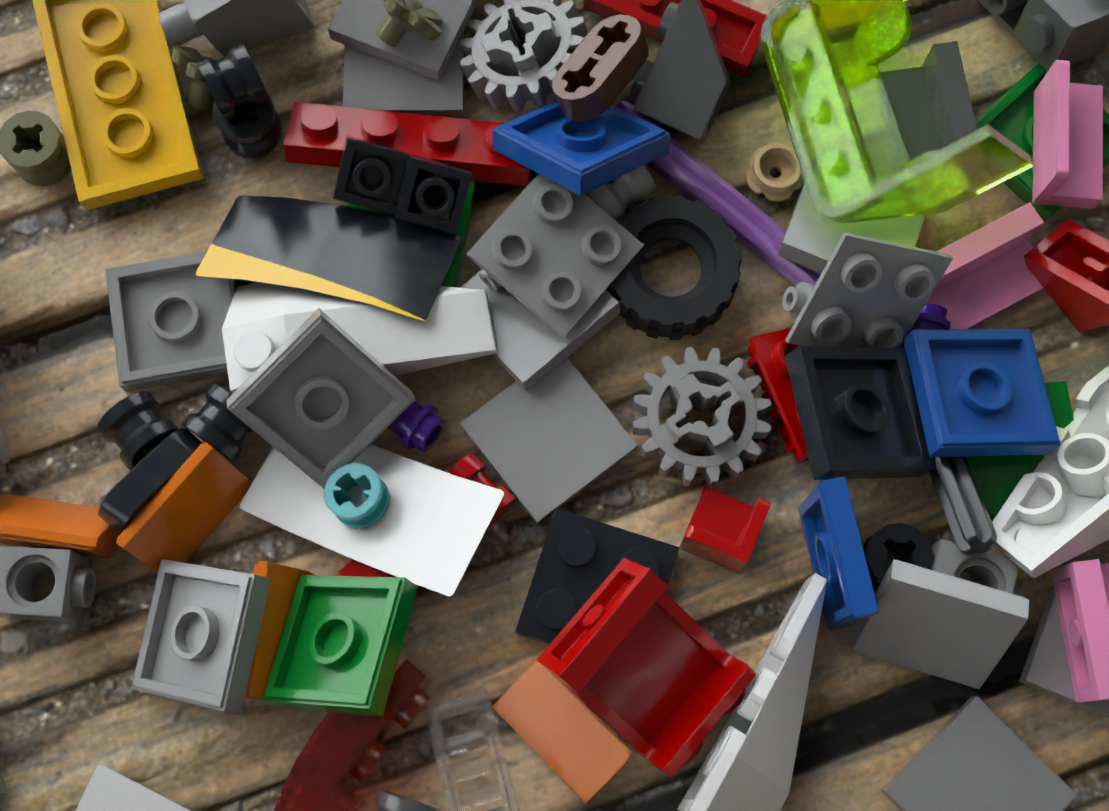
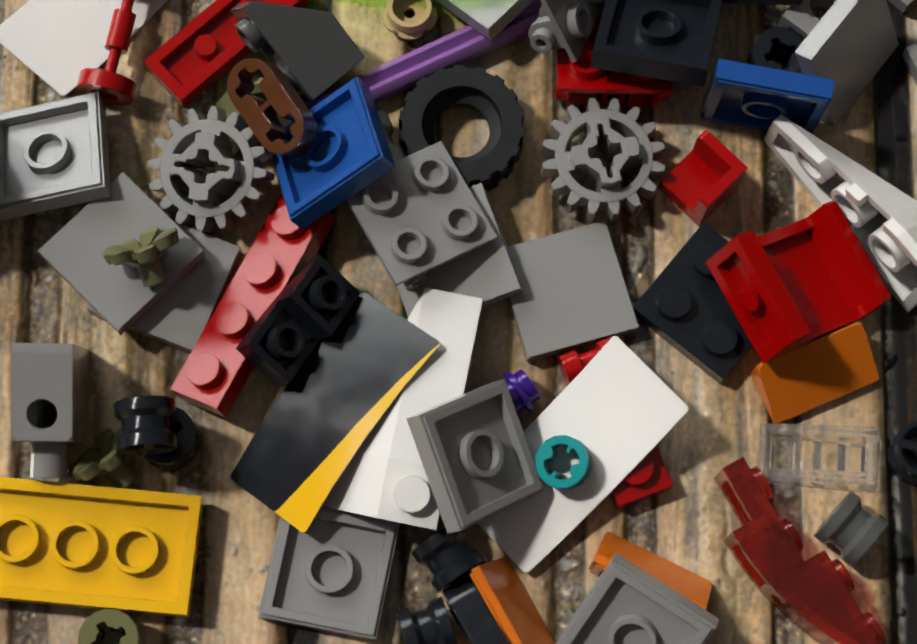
camera: 75 degrees left, 0 degrees up
green tile [262,575,418,717] -> none

